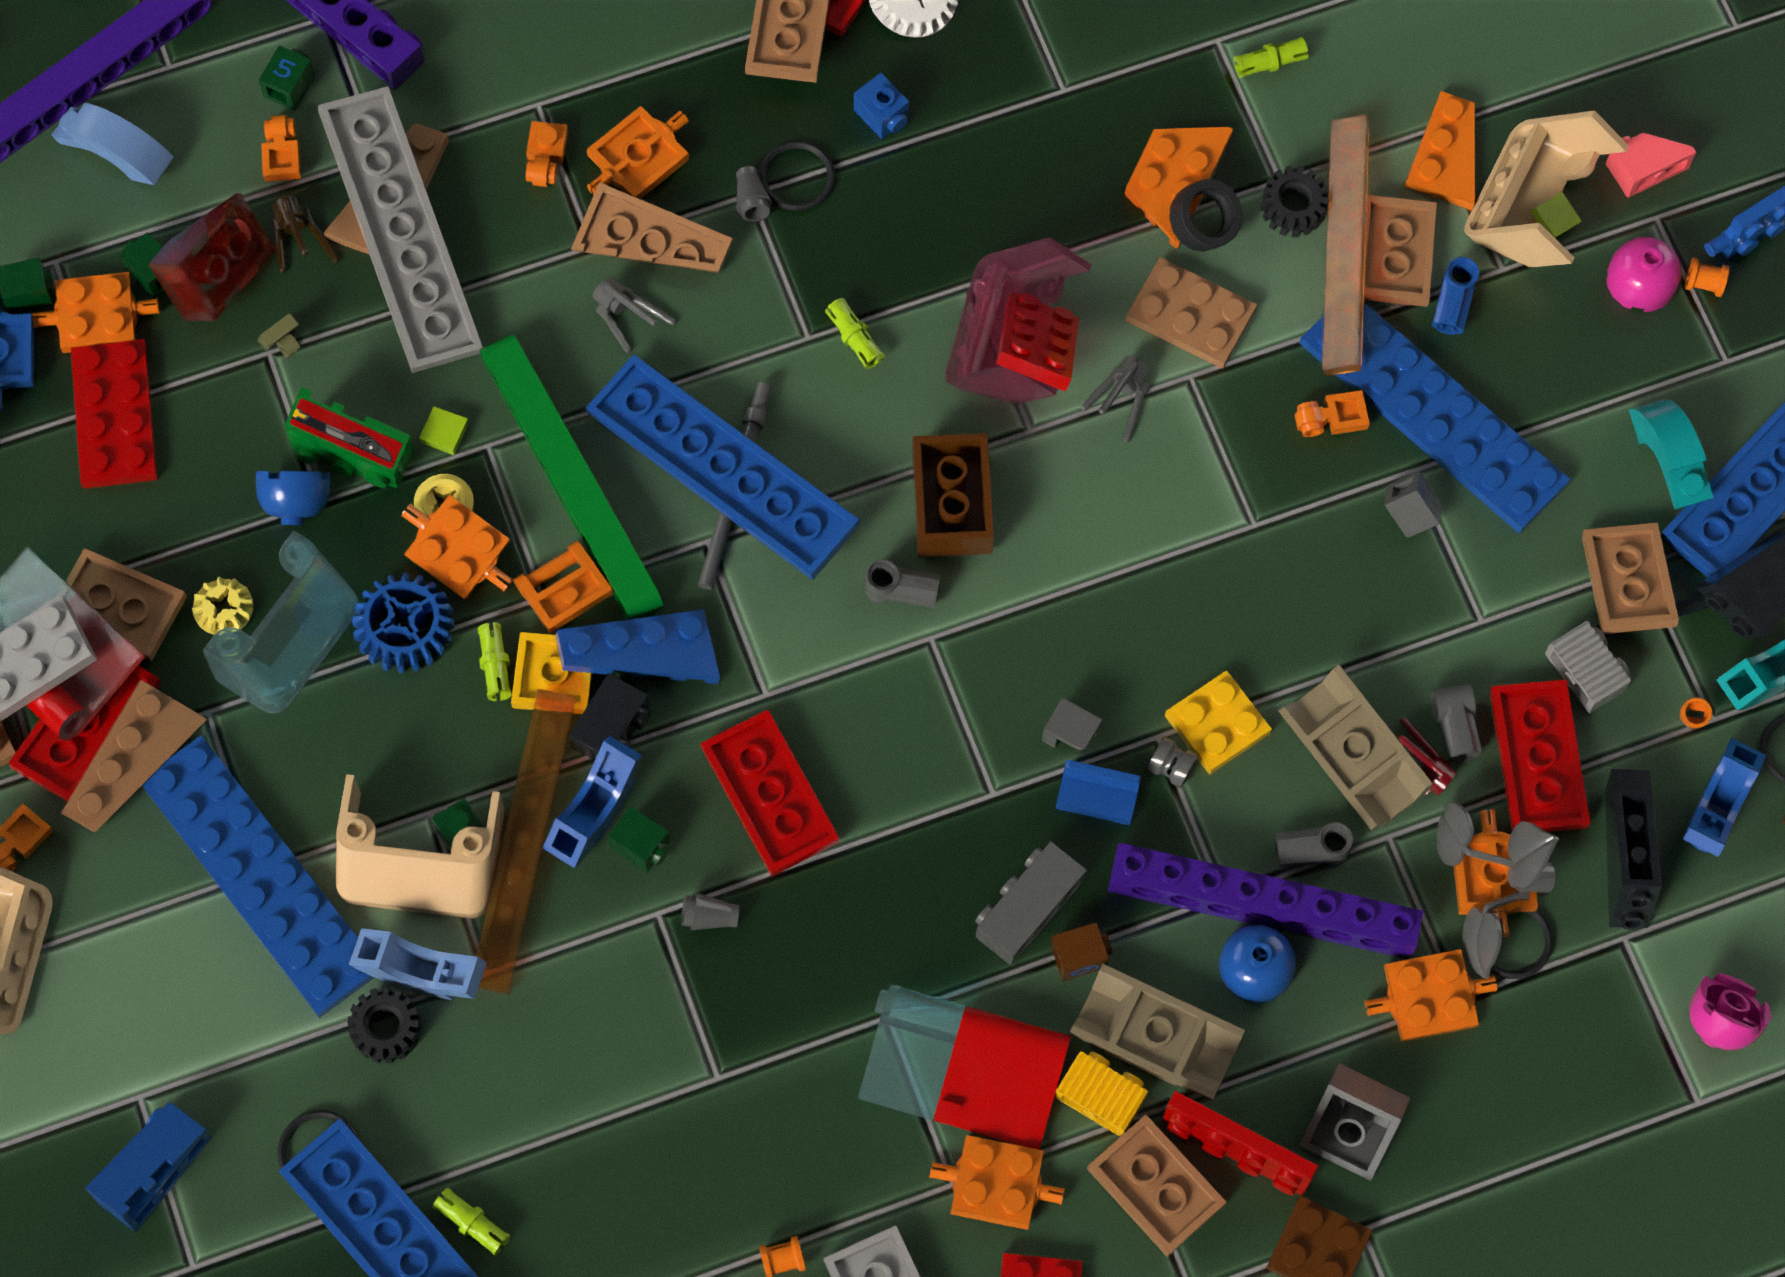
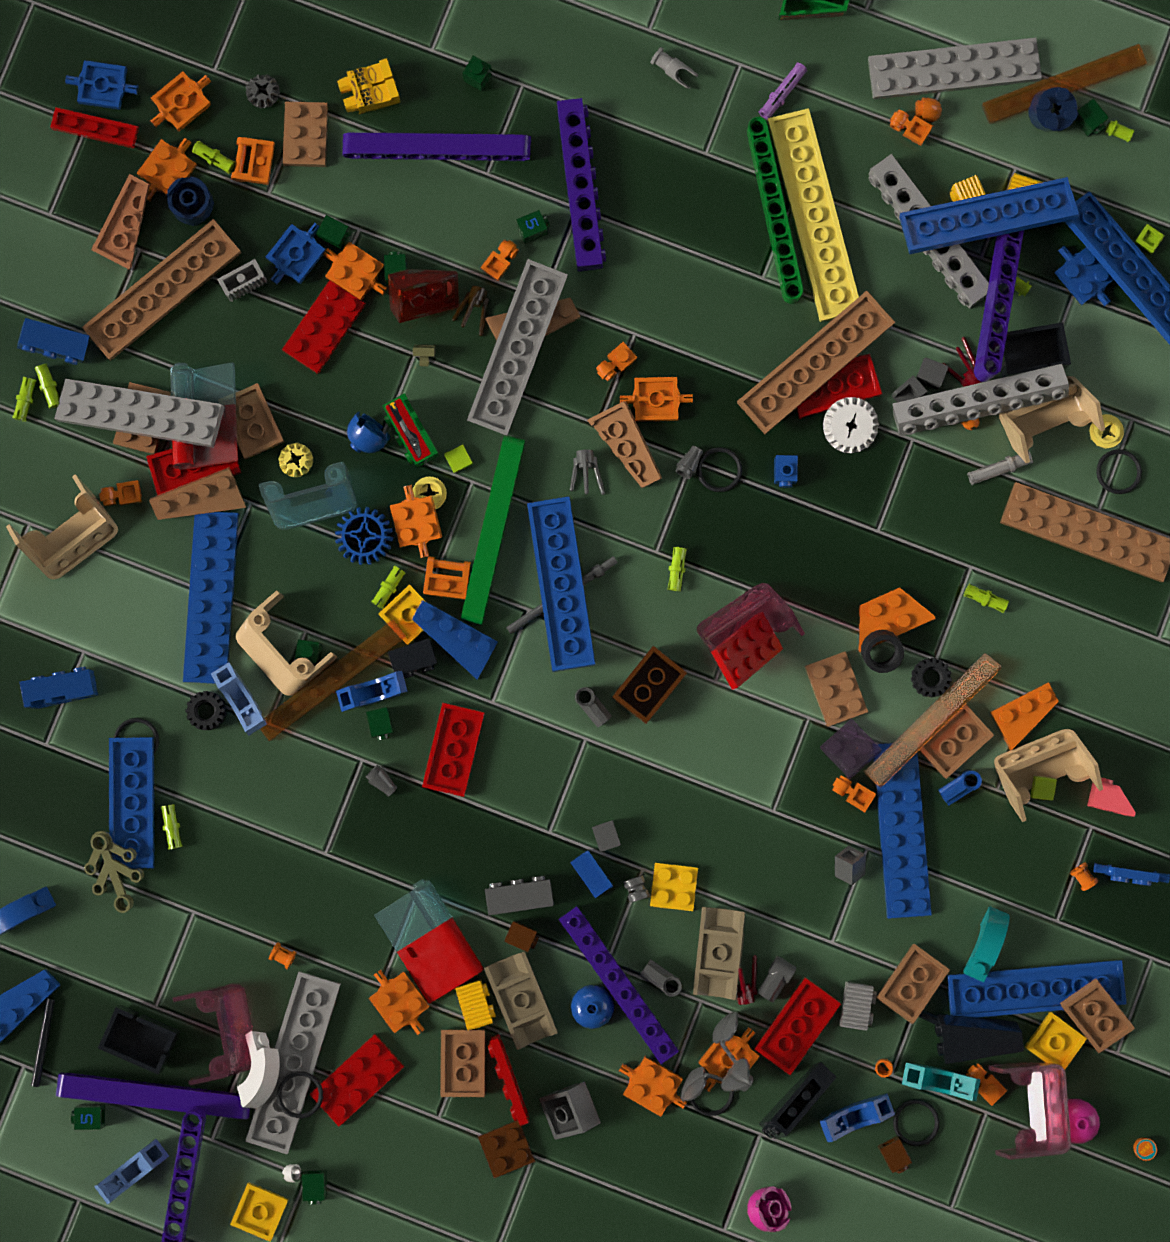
camera: 45 degrees right, 15 degrees up
medium blue arch [51,103,174,185] -> none
dark grey plant [1081,356,1150,443] -> none
dark pink cylinder [1606,237,1681,312] -> none
none -> clear purple plate [820,718,882,780]

